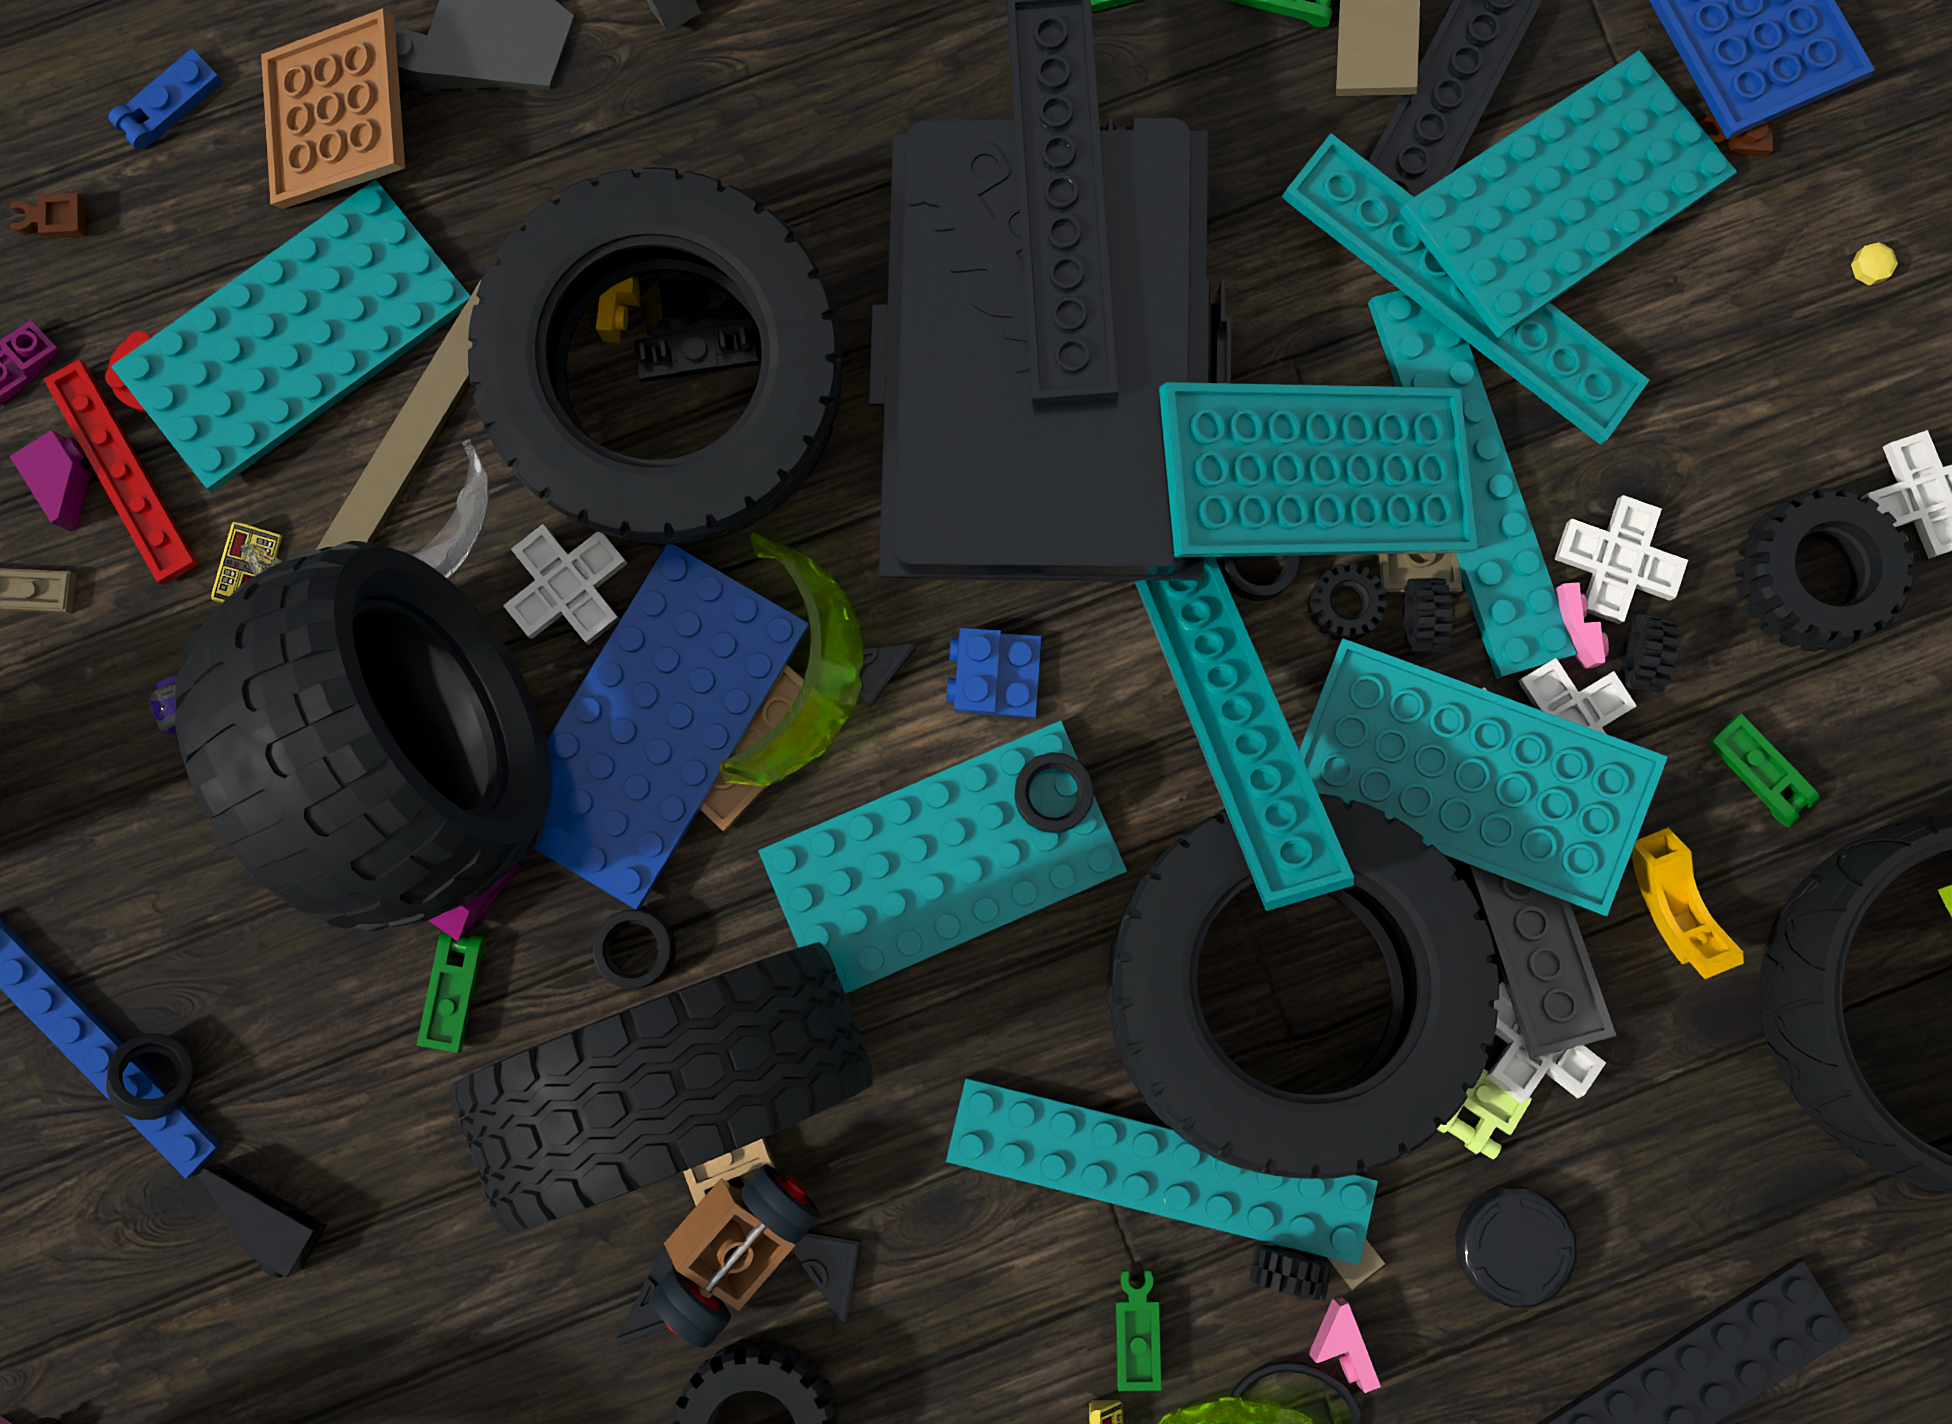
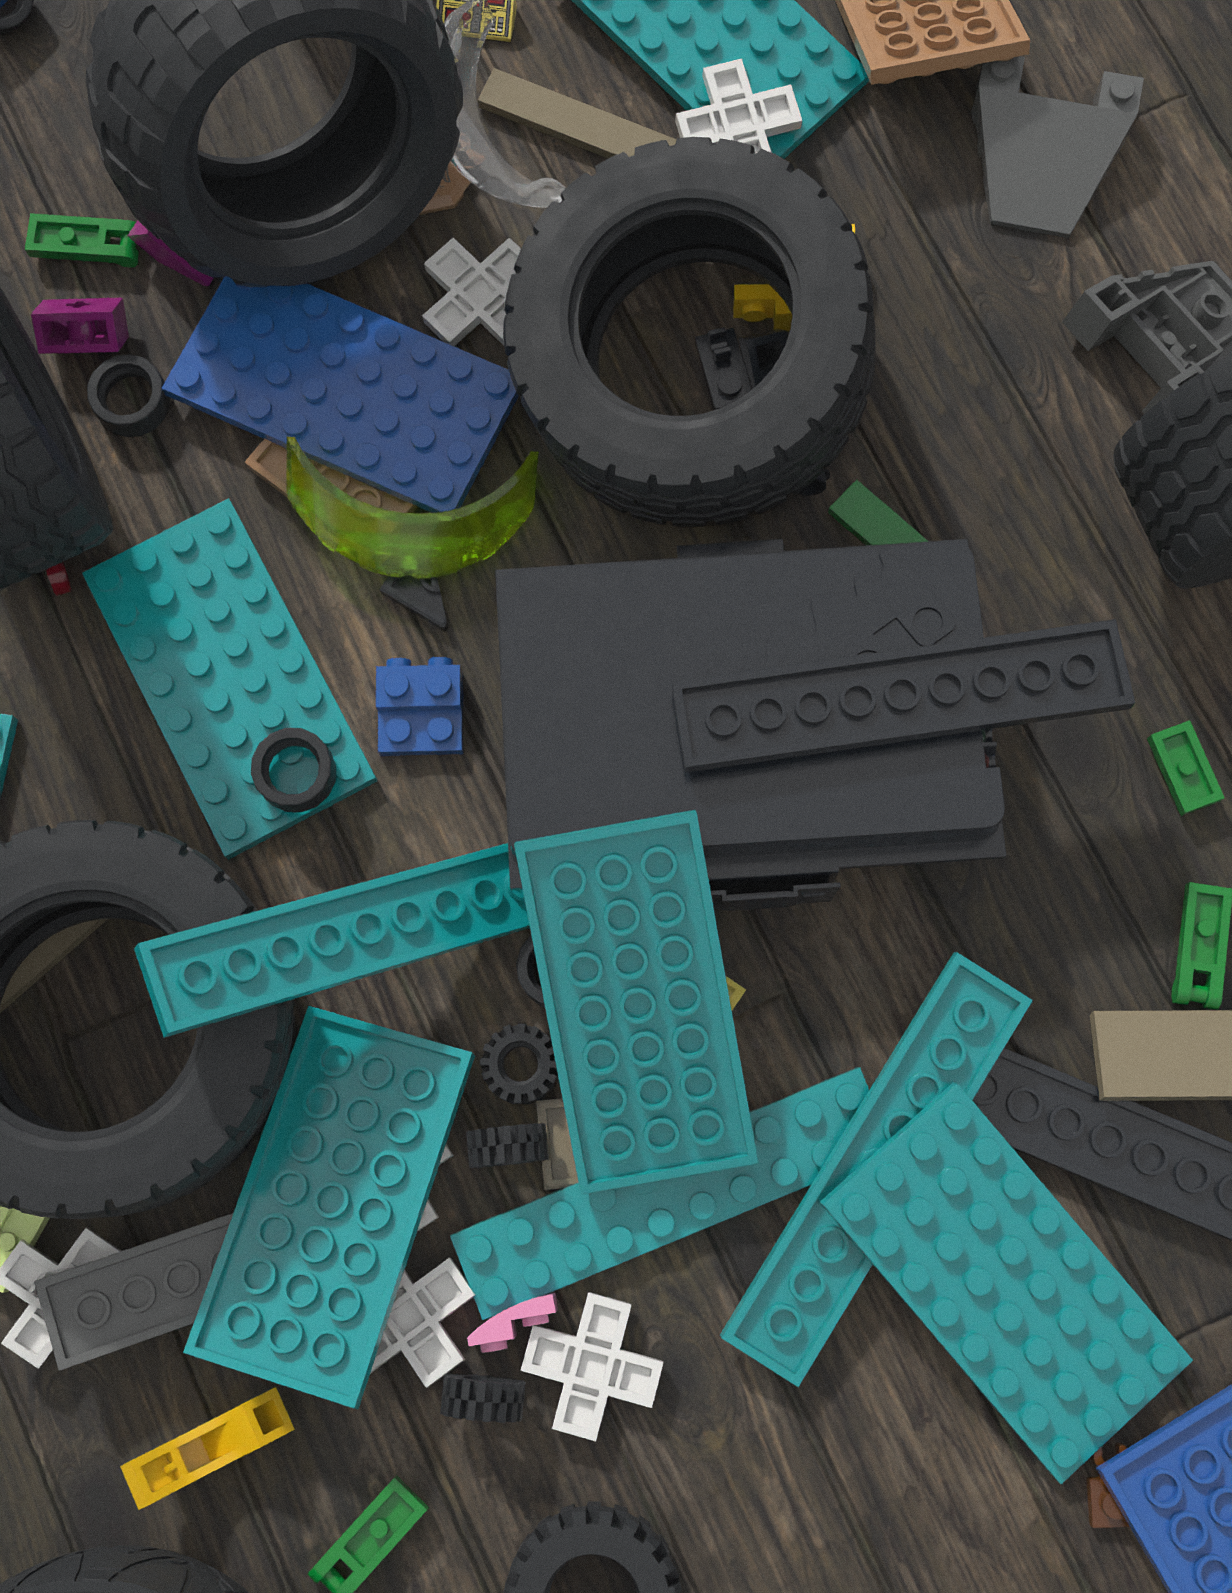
camera: 90 degrees right, 5 degrees down
none -> magenta brick [31,297,129,354]
none -> white plate [675,59,802,153]
none -> green tile [828,480,928,546]

